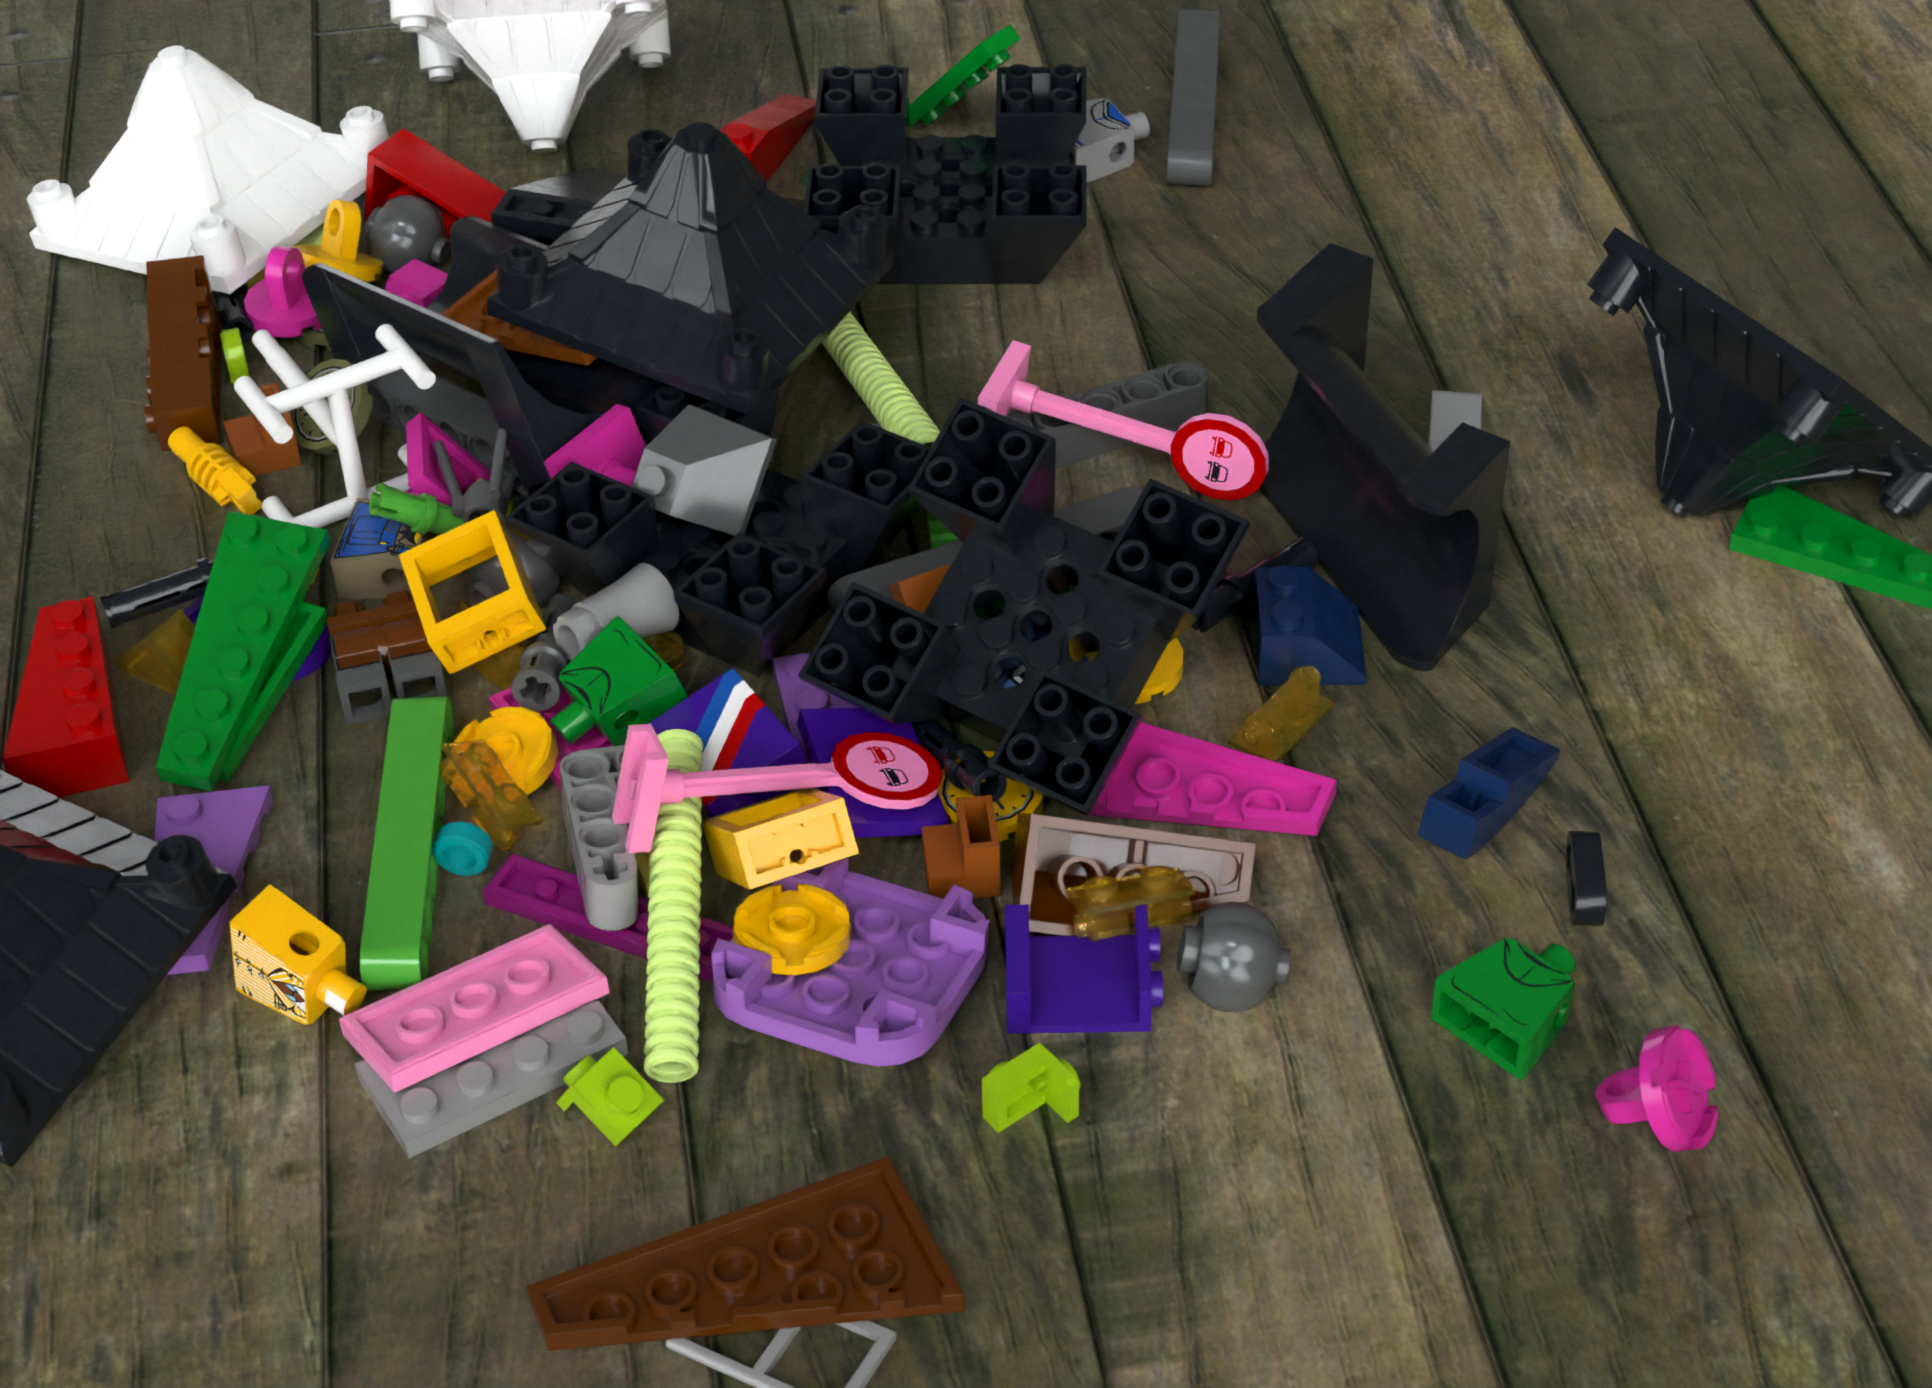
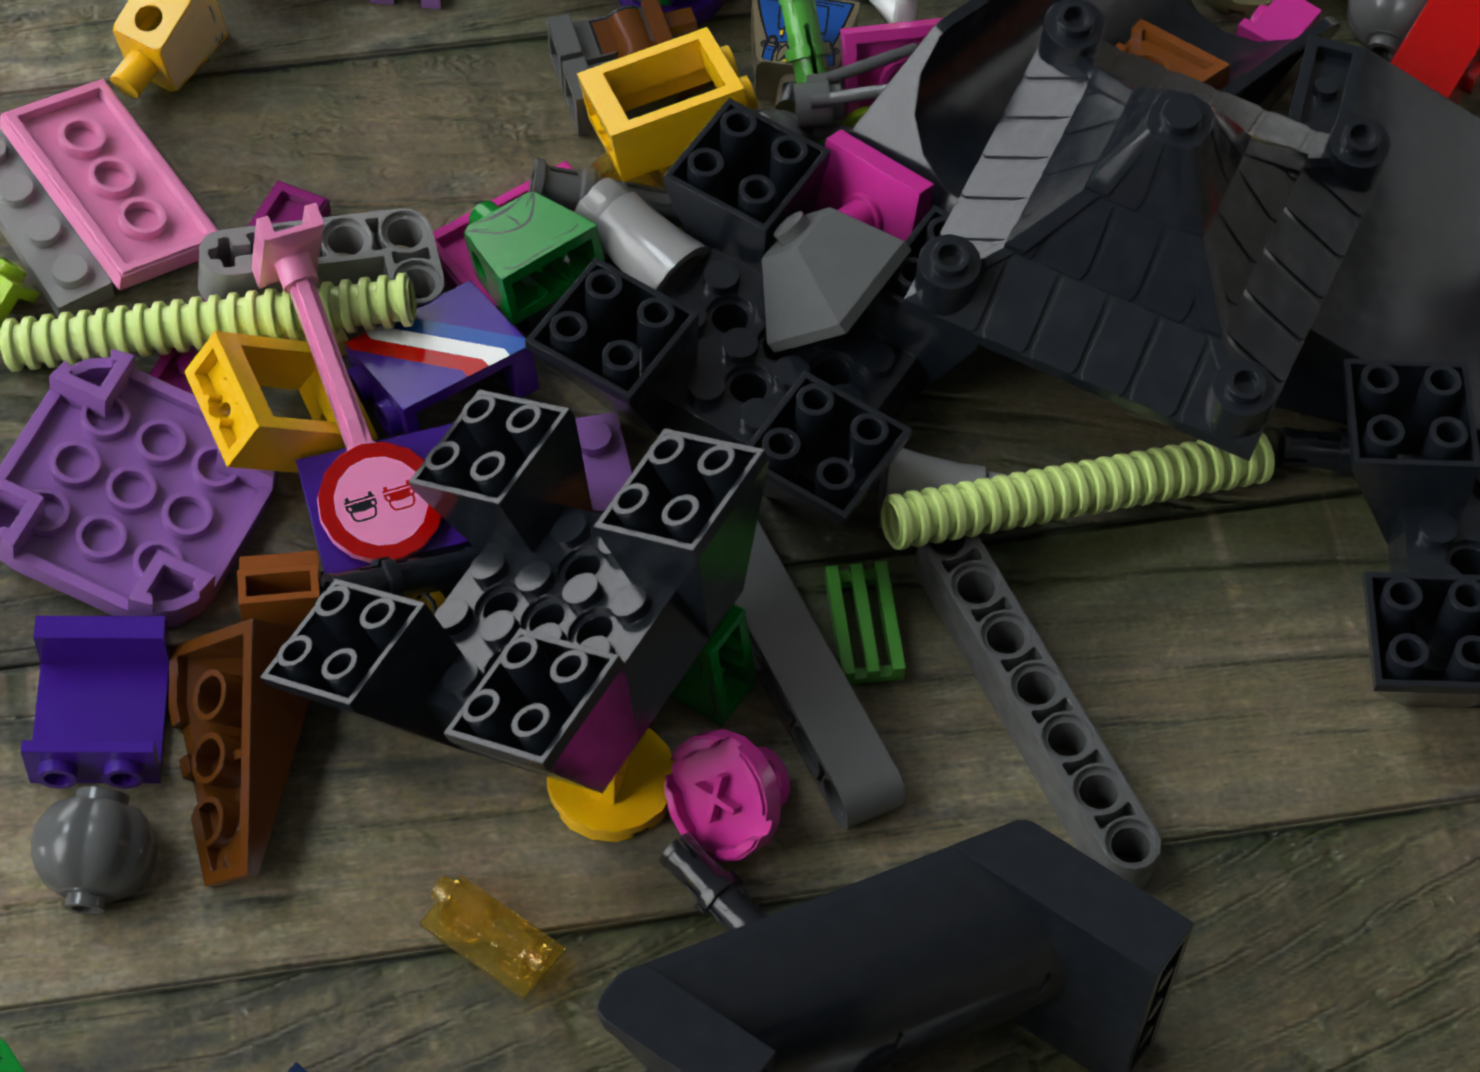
camera: 85 degrees right, 15 degrees up
bright green beam [360,695,453,992] -> none
teal tile [432,822,493,876] -> none
clear yellow hinge [441,740,543,850] -> none
yellow tile [448,706,559,806] -> none
yellow tile [733,884,851,976] -> none
bright pink piece [978,340,1269,501] -> none
clear yellow hinge [1066,865,1195,942] -> none
dark pink wing [1089,722,1336,836] -> none
dark blue slope [1253,566,1367,685] -> none

